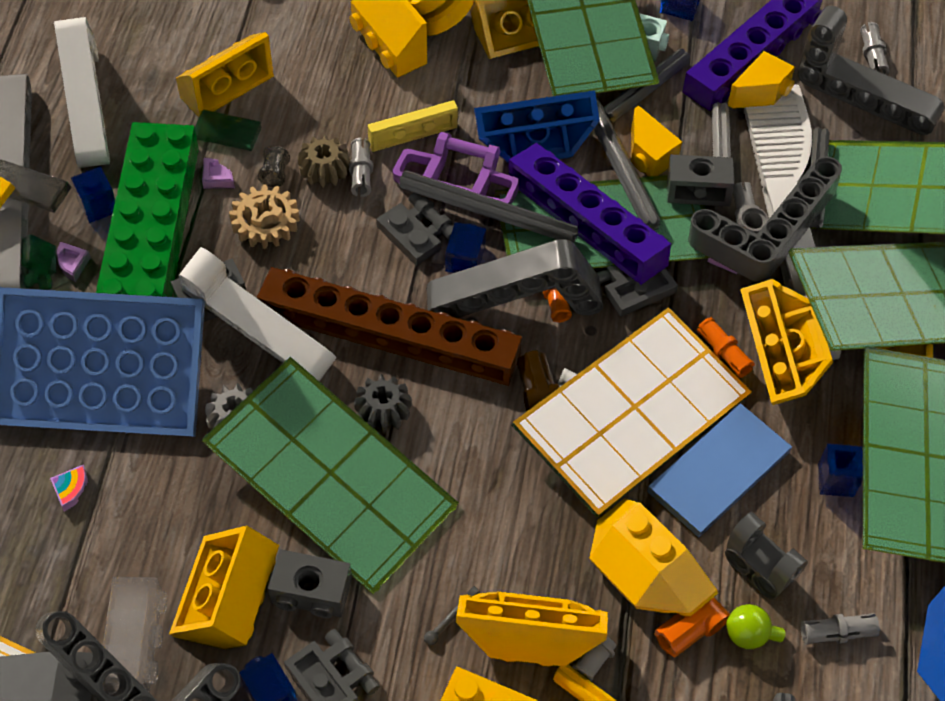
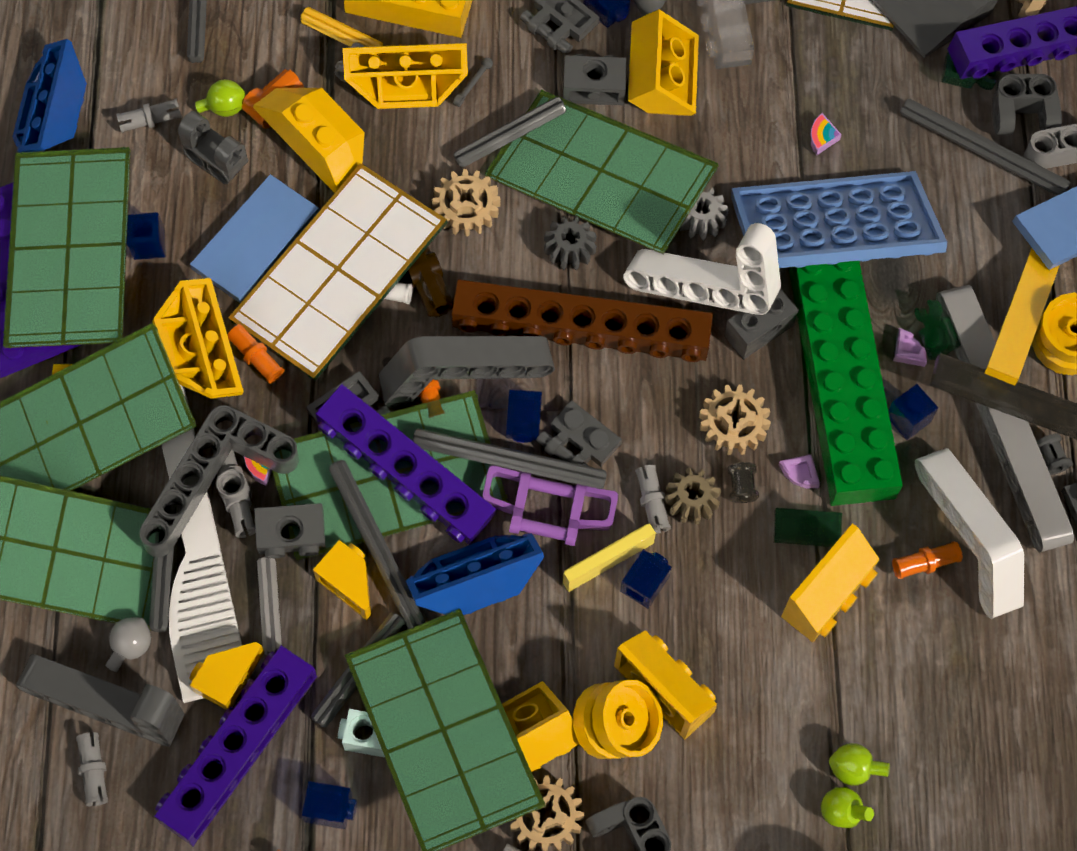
camera: 170 degrees right, 10 degrees up
none -> light grey piece [105,618,151,672]
none -> tan gear [432,169,500,236]
none -> dark grey axle [453,97,566,168]
none -> clear blue brick [620,549,672,609]
none -> orange pin [892,541,963,579]

